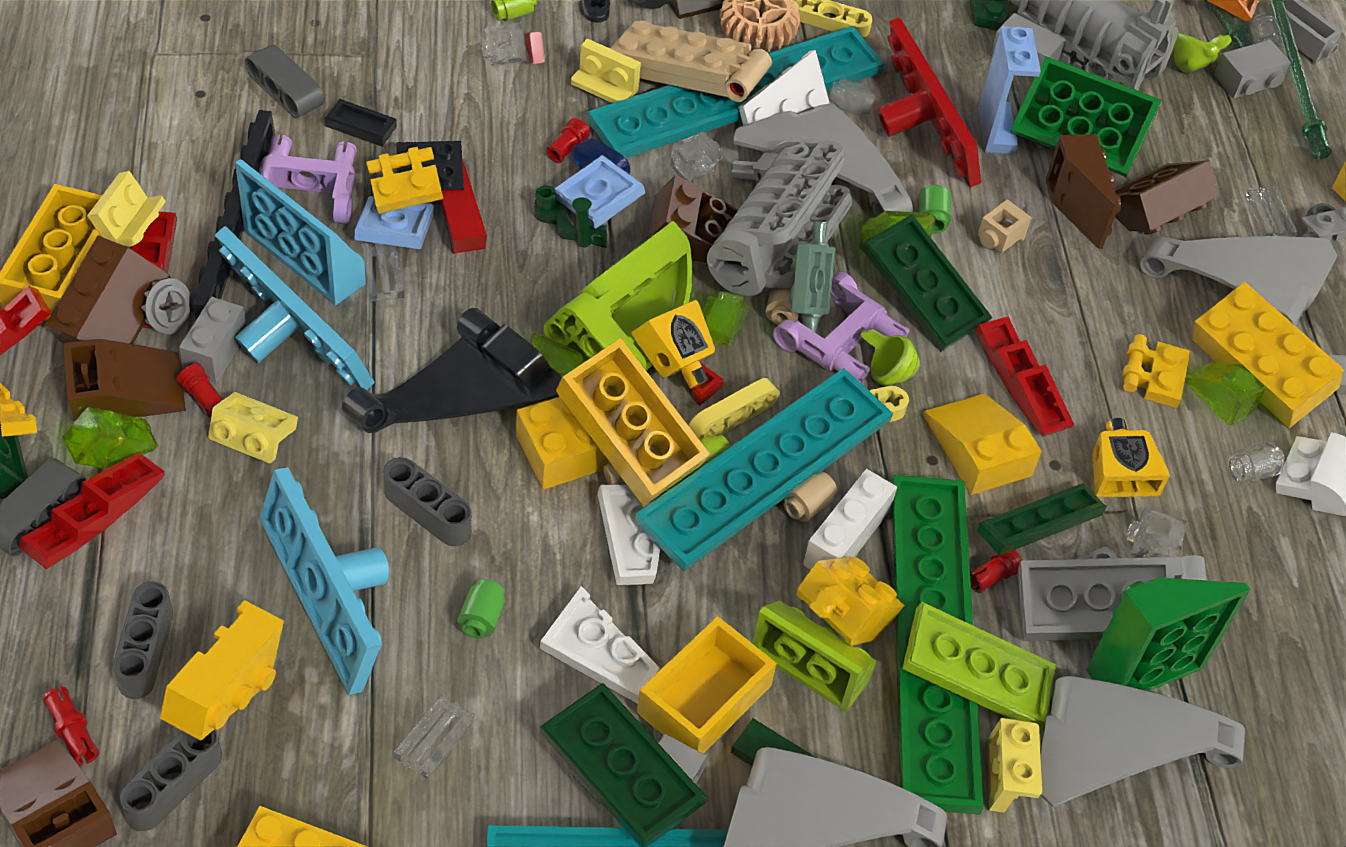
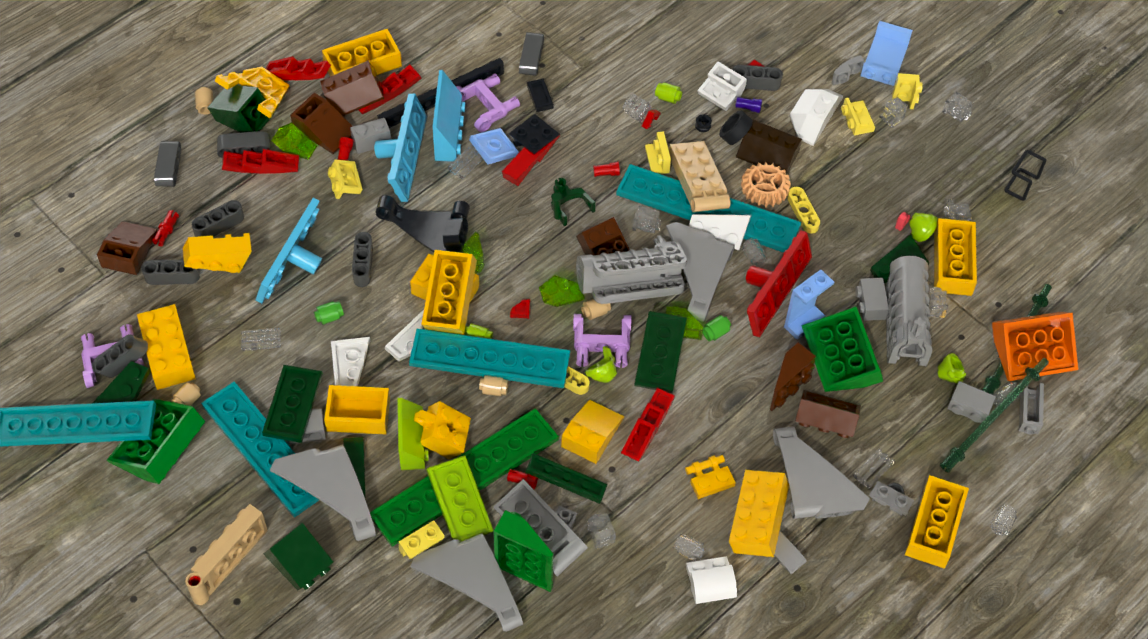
camera: 55 degrees right, 5 degrees up
light yellow bracket [87,171,166,247] -> none
light grey gear [141,278,192,334] -> none
yellow plate [367,146,443,214] -> none
lime panel [544,221,692,370] -> none
light blue plate [555,155,645,229] -> none
clear blue beam [572,138,630,174] -> none
yellow torso [631,299,715,389] -> none
light yellow beam [689,378,780,440] -> none
sand green plate [789,221,835,334] -> none
white brick [803,469,897,570] -> none
tan brick [977,199,1032,253] -> none
yellow torso [1092,418,1170,497] -> none
clear neon green slope [1185,363,1266,426] -> none

